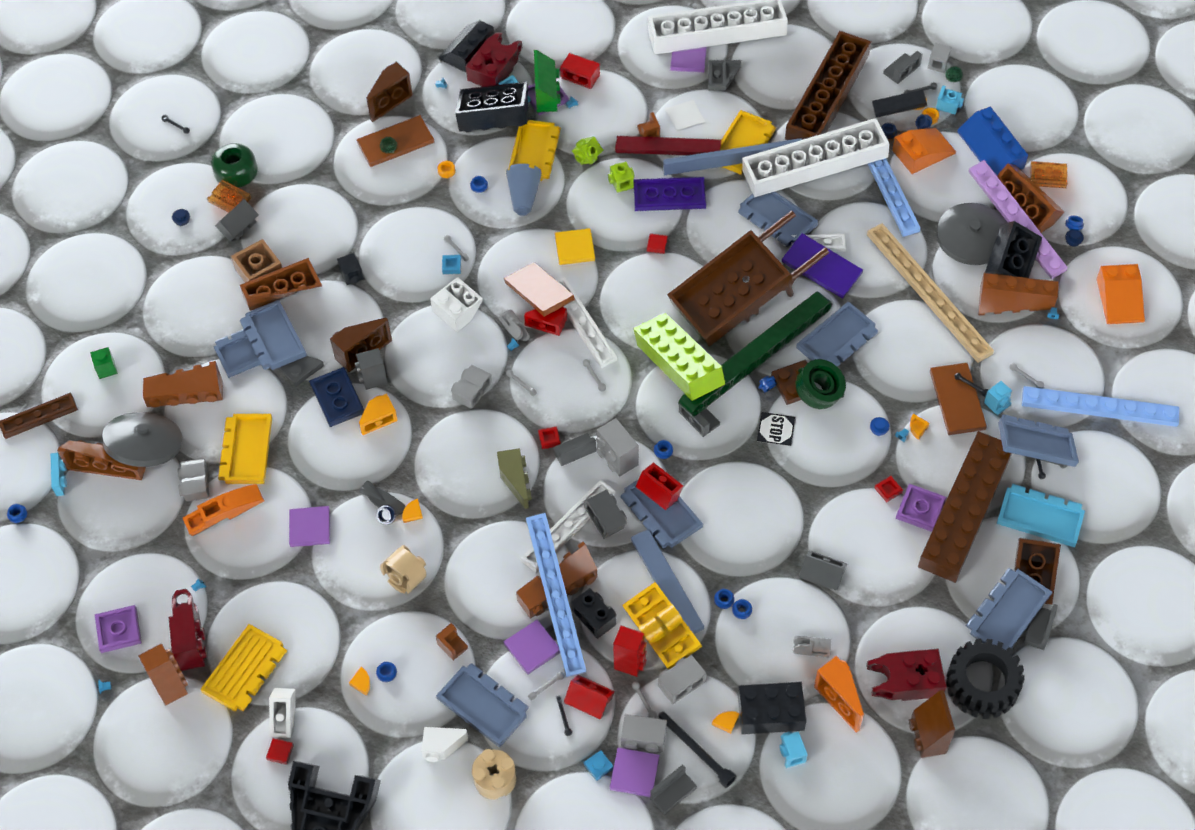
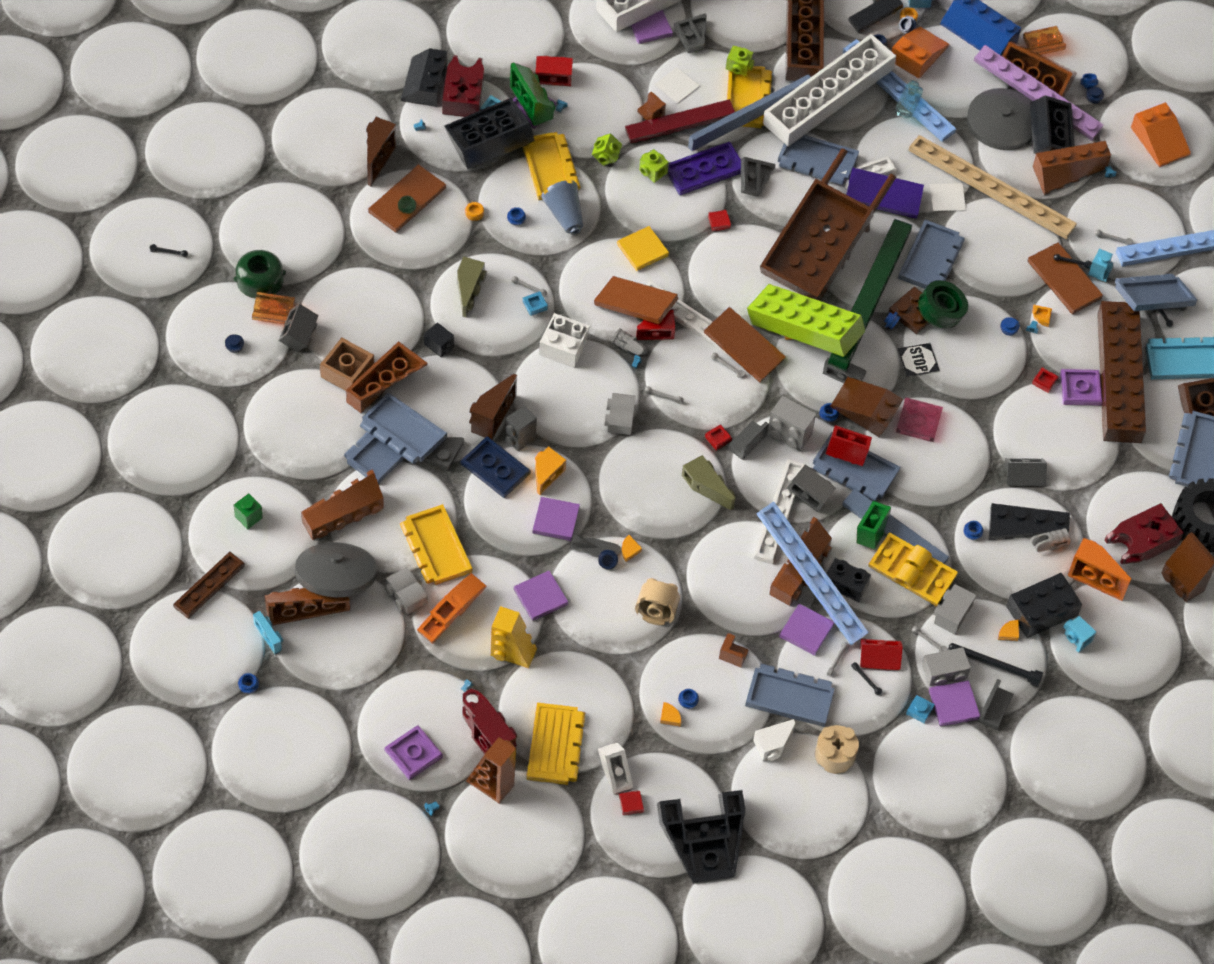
camera: 30 degrees left, 0 degrees up
red brick [613,626,647,677] -> none
blue plate [714,589,735,609] -> none
none -> olive slope [457,256,487,317]
none -> yellow wedge [491,606,537,668]
none -> medium lavender tile [532,497,580,541]
none -> dark orange tile [704,306,786,383]
none -> lime brick [725,45,755,76]
none -> dark grey wing [741,157,775,197]
none -> reddish brown slope [830,377,903,437]
none -> green slope [856,501,891,549]
none -> clear light blue piece [895,80,923,118]
none -> clear pink plate [896,397,943,442]
none -> white sticker [930,183,966,211]
none -> black wing [988,503,1070,541]

